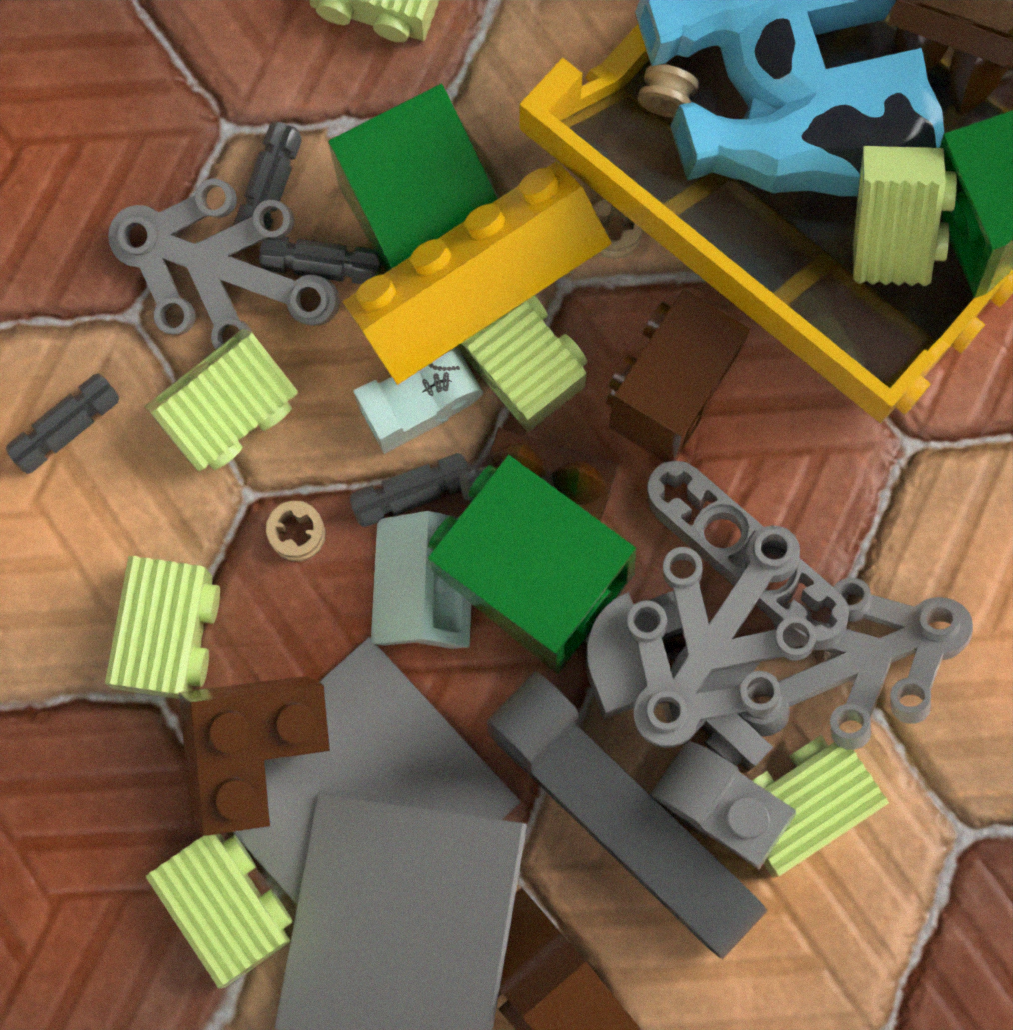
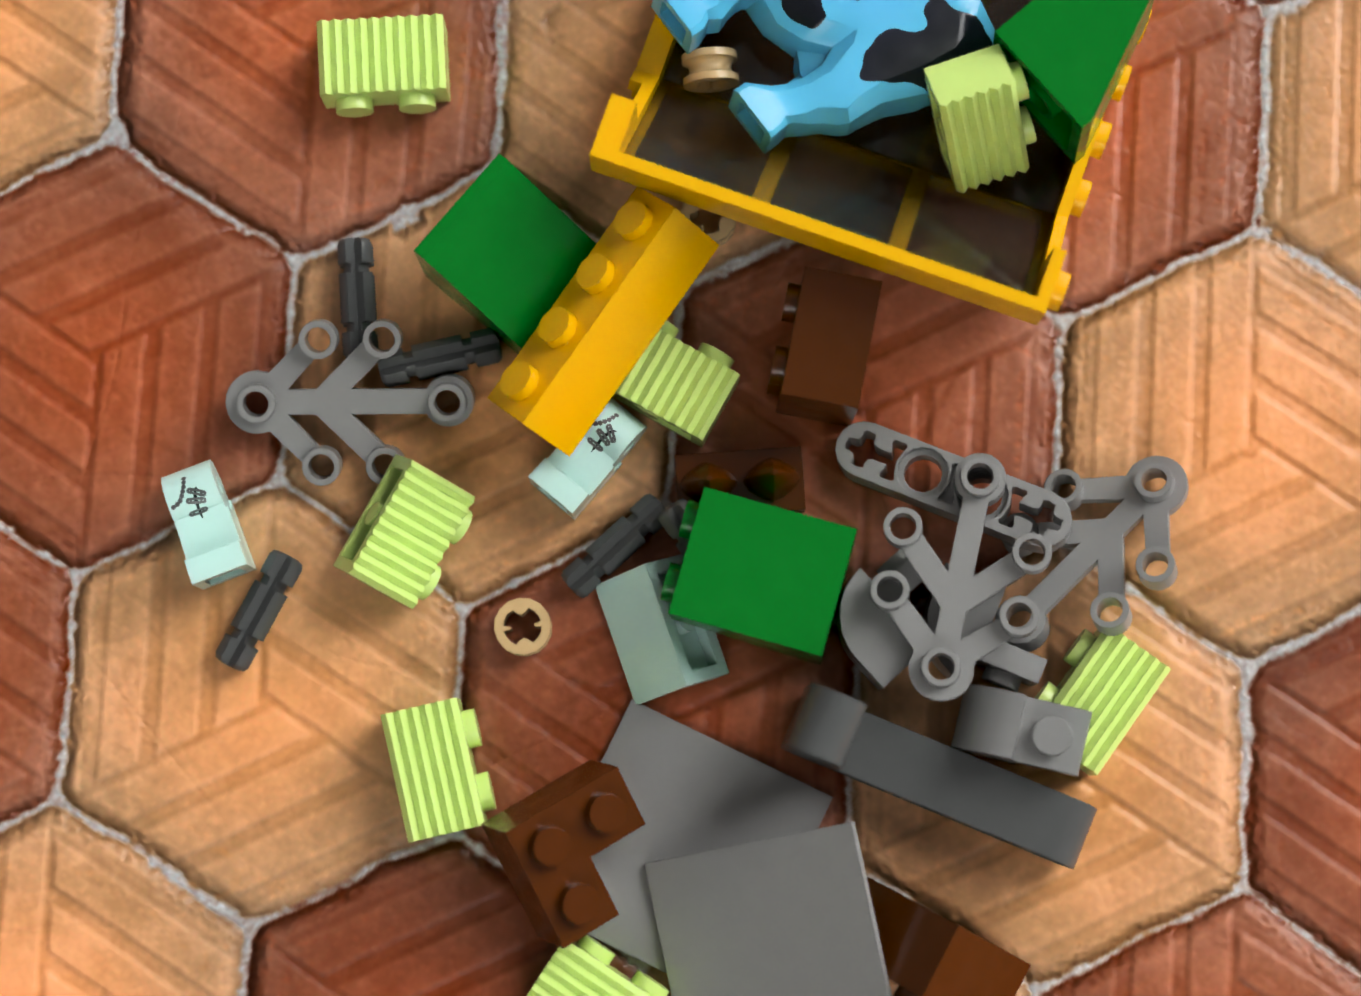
camera: 25 degrees left, 5 degrees up
none -> light aqua leg [161,459,257,590]

